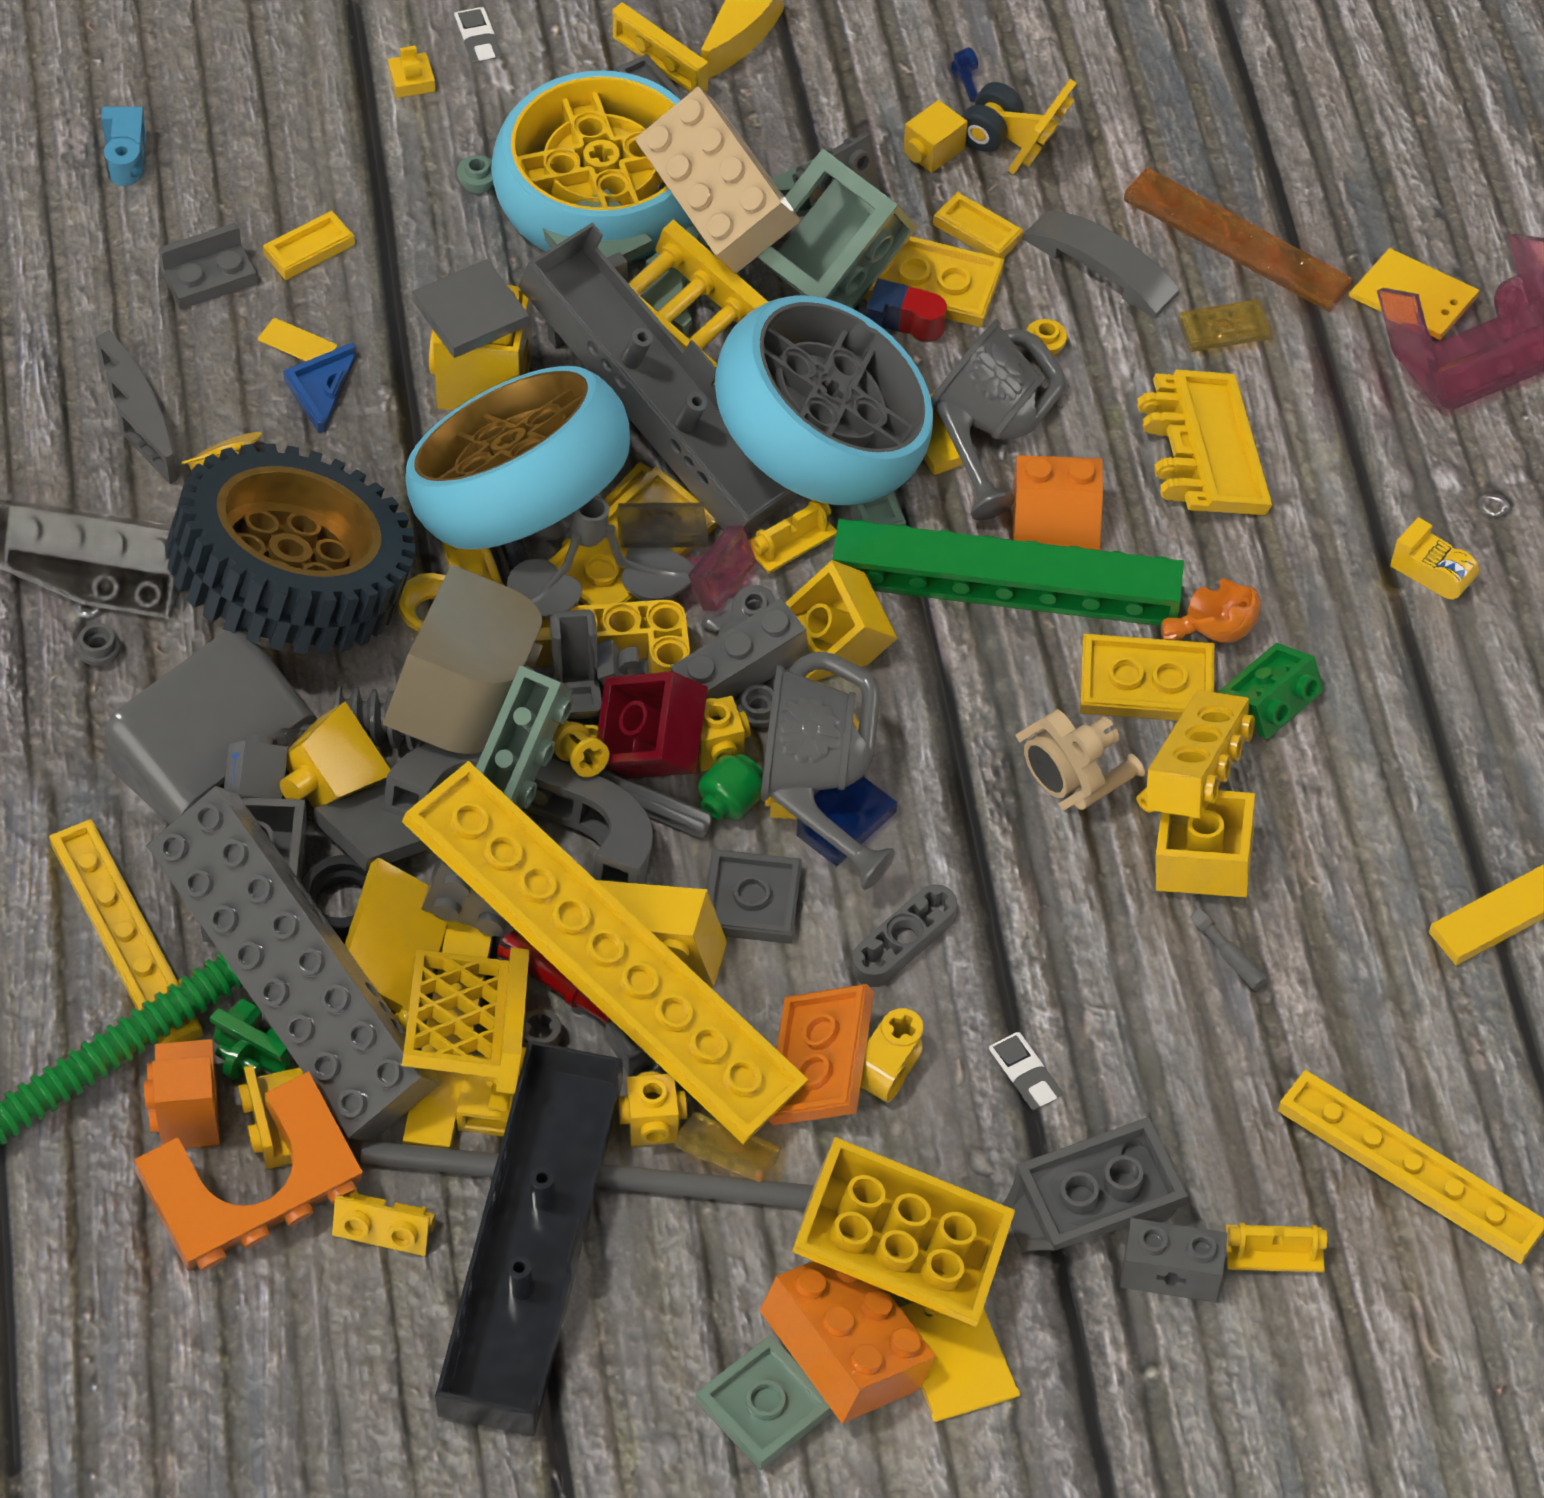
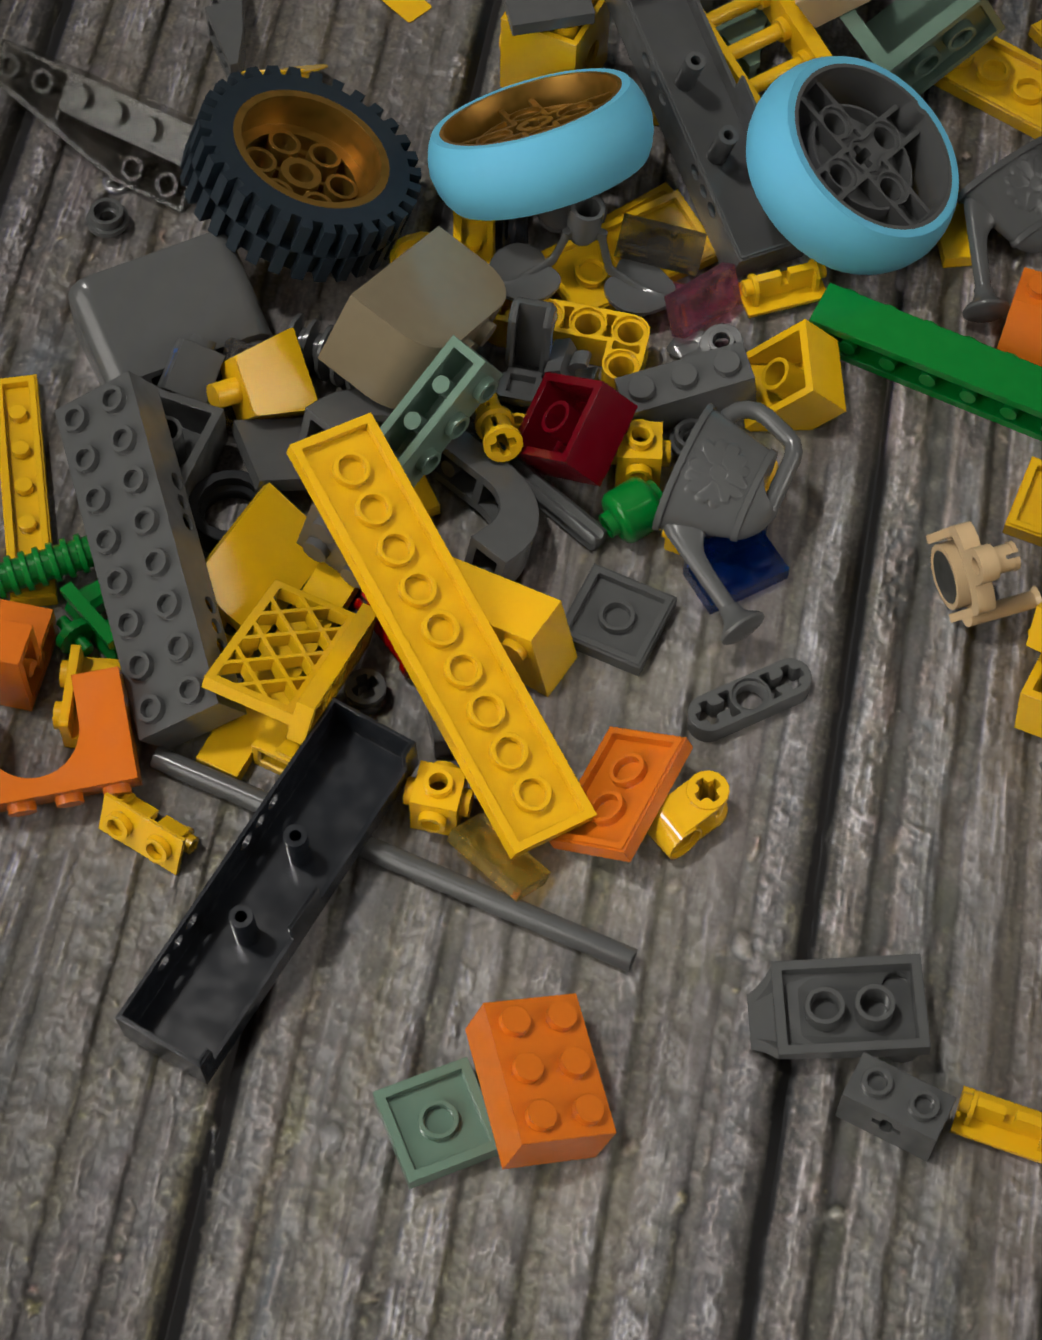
camera: 20 degrees right, 5 degrees up
blue tile [283,342,357,433] -> none
yellow slope [792,1137,1015,1327] -> none
sand green tile [851,492,906,526] -> none
leg [866,278,947,342] -> none
yellow container [900,1303,1020,1422] -> none
sticker [989,1032,1063,1110] -> none

